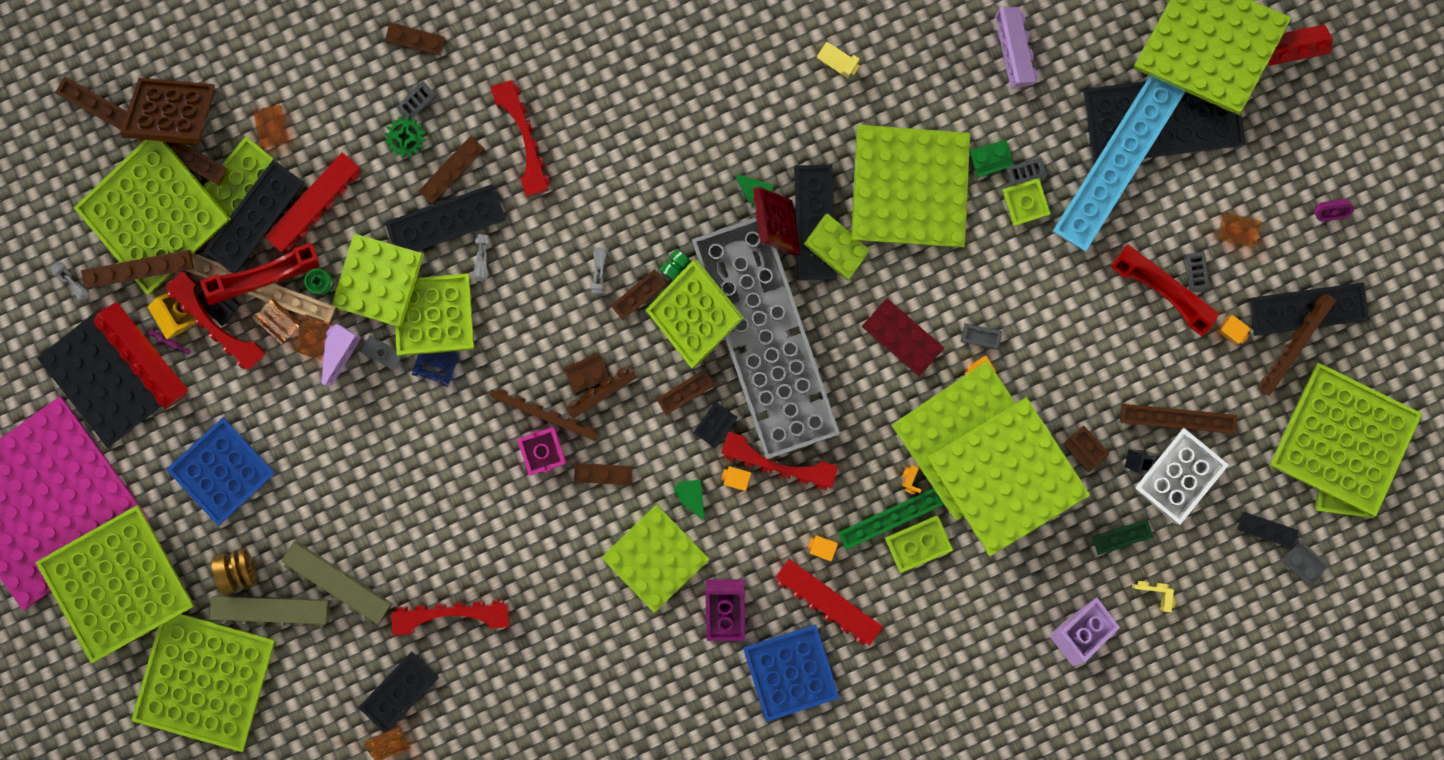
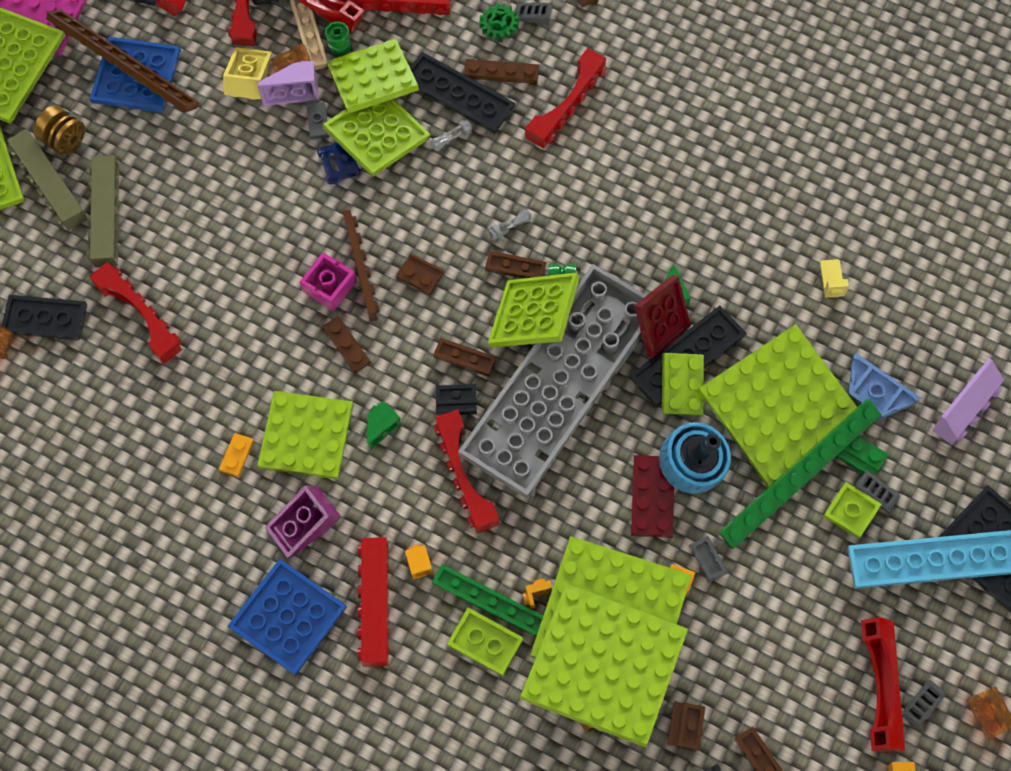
camera: 55 degrees right, 20 degrees down
clear orange plate [253,298,301,345] -> none
reddish brown plate [566,366,637,419] -> none
light orange brick [721,466,751,491] -> none
none -> reddish brown plate [46,9,199,113]
none -> light orange plate [219,433,254,478]
none -> light yellow slope [223,47,272,100]
none -> dark azure wheel [659,422,731,494]
none -> green plate [718,399,882,549]
none -> medium blue wing [848,353,921,419]

